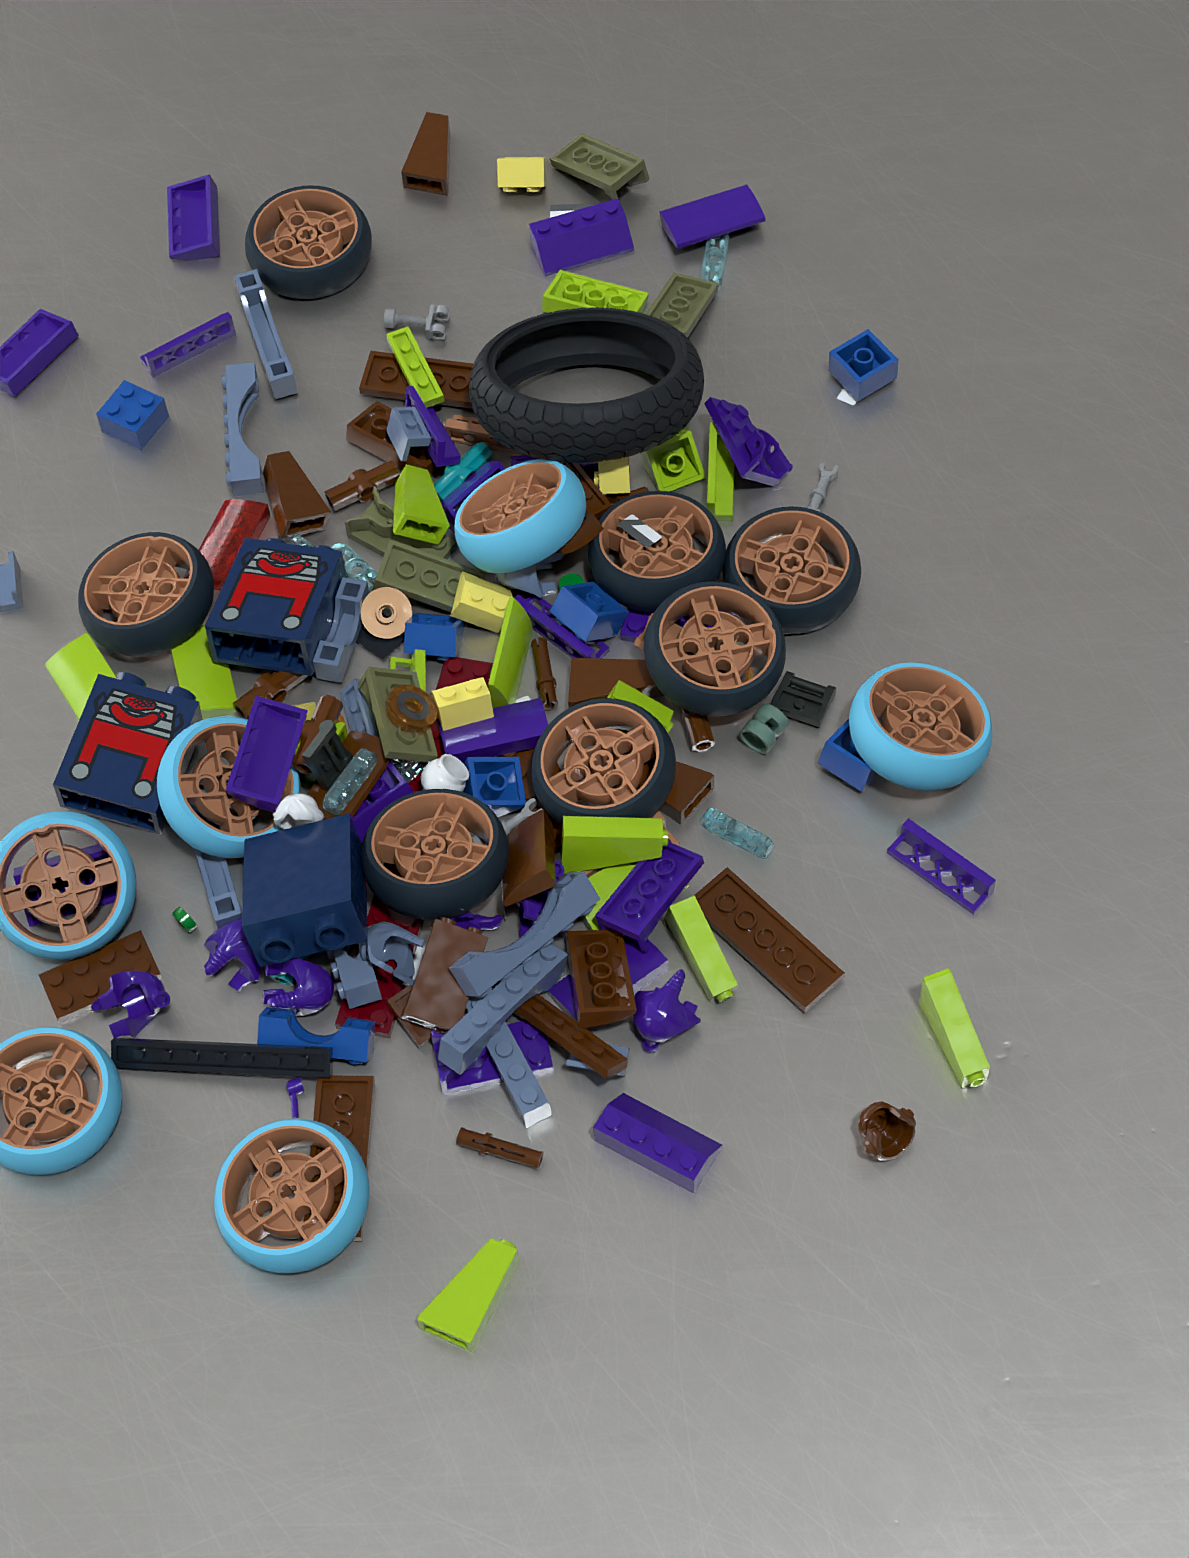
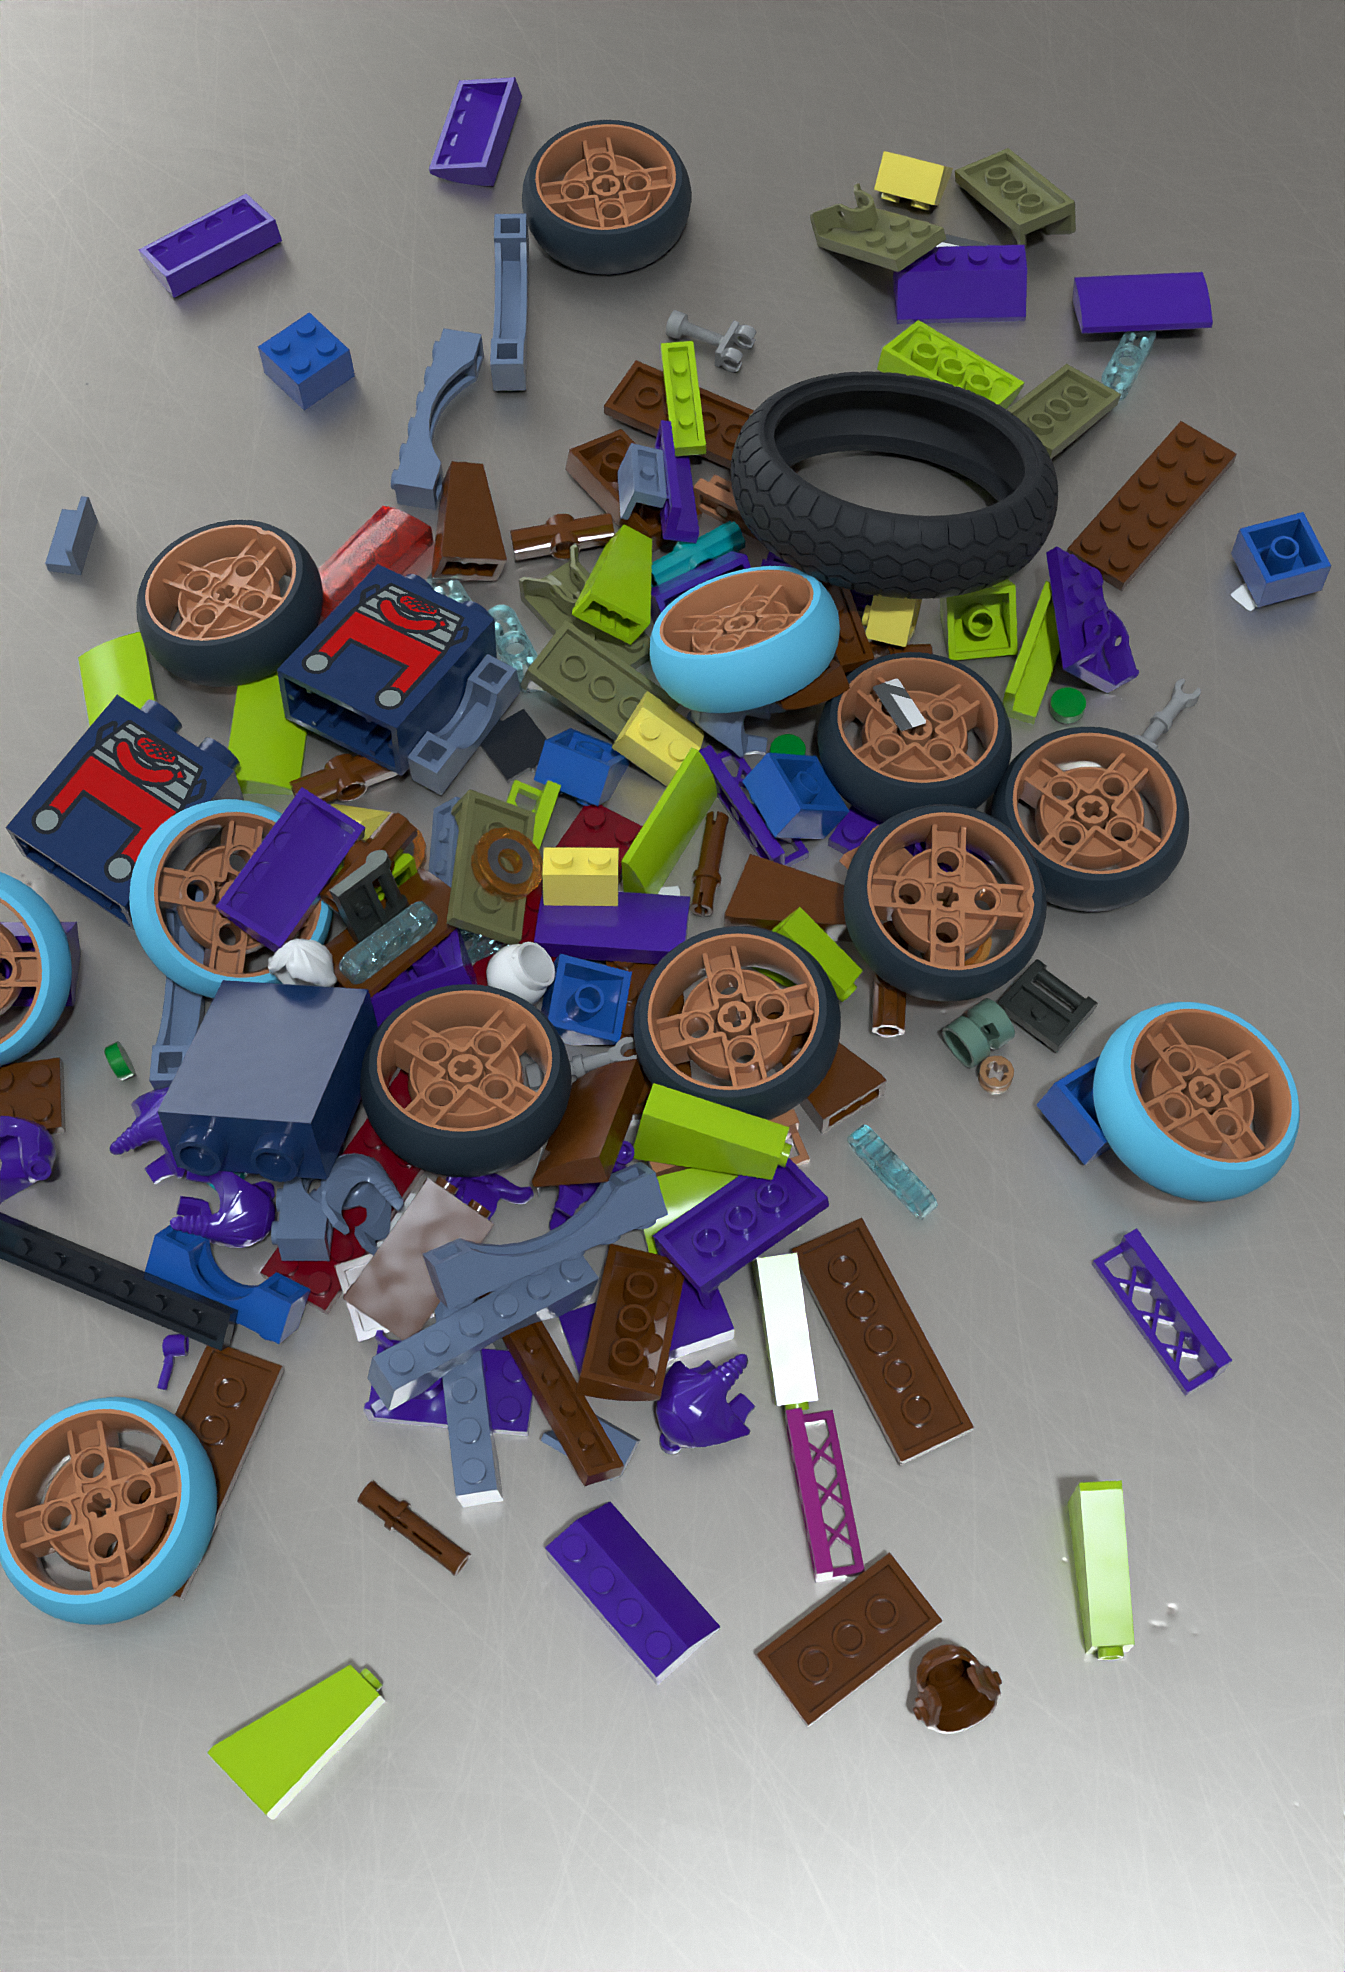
camera: 15 degrees right, 5 degrees up
dark purple fence [140,312,236,378] -> none
light nougat dish [361,587,412,639] -> none
reddish brown slope [401,112,450,196] -> none
none -> reddish brown plate [756,1552,943,1728]
none -> magenta fence [785,1408,865,1583]
none -> olive plate [810,183,946,272]
none -> medium nougat bush [978,1055,1014,1094]
none -> green tile [1049,687,1086,724]
none -> reddish brown plate [1066,421,1237,591]

